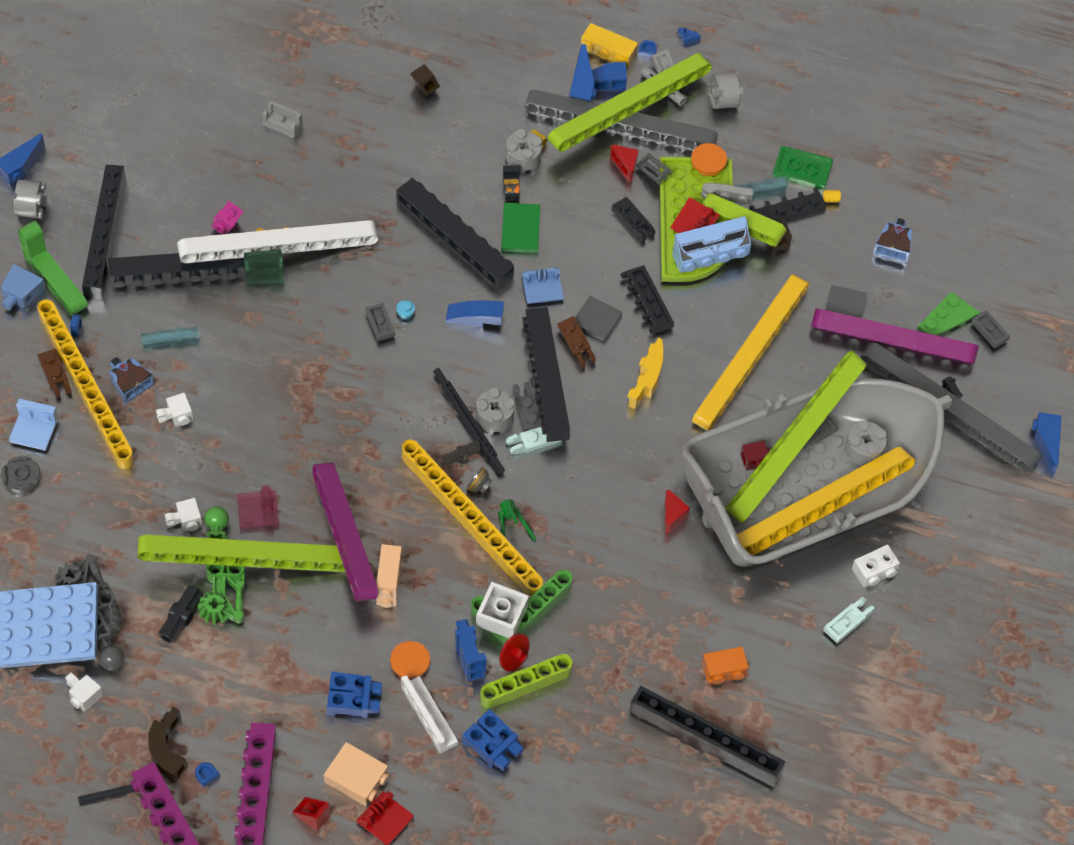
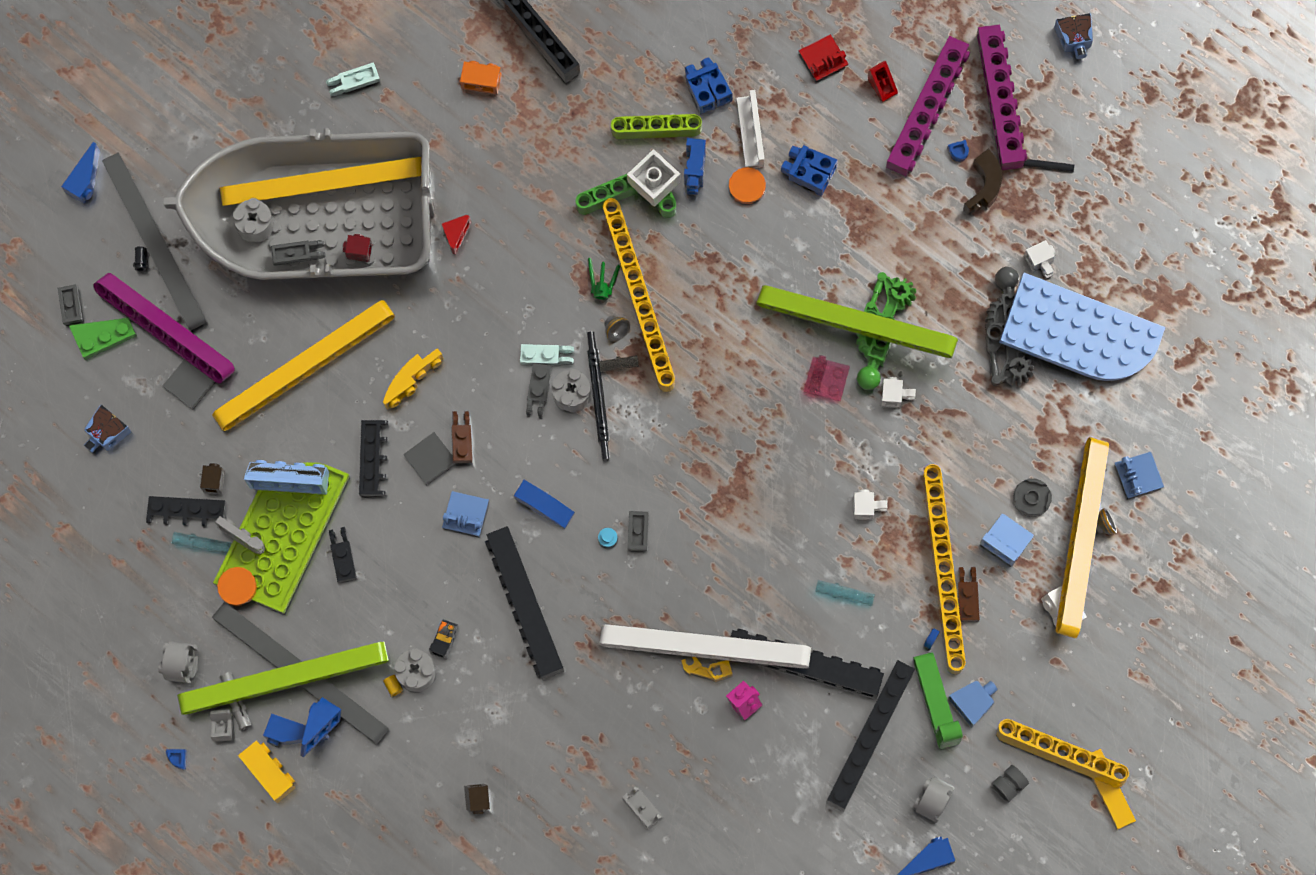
camera: 150 degrees left, 15 degrees up
torso [109,357,155,404] -> none
black piece [158,585,204,644] -> none
clear green slope [244,249,284,287] -> none
magenta beam [313,462,378,601] -> none
light nougat brick [324,742,389,806] -> none
light nougat brick [376,544,402,608] -> none
red piece [499,633,530,672] -> none
green tile [501,202,540,253] -> none
black brick [522,307,570,442] -> none
red slope [610,145,639,182] -> none
dark grey tile [636,153,672,186] -> none
blue tile [638,40,657,58] -> none
red hinge [670,197,720,233] -> none
lime beam [701,193,786,246] -> none
lime beam [726,350,867,523] -> none
green tile [772,145,834,190] -> none
yellow hinge [823,190,841,203] -> none
white brick [852,545,900,588] -> none

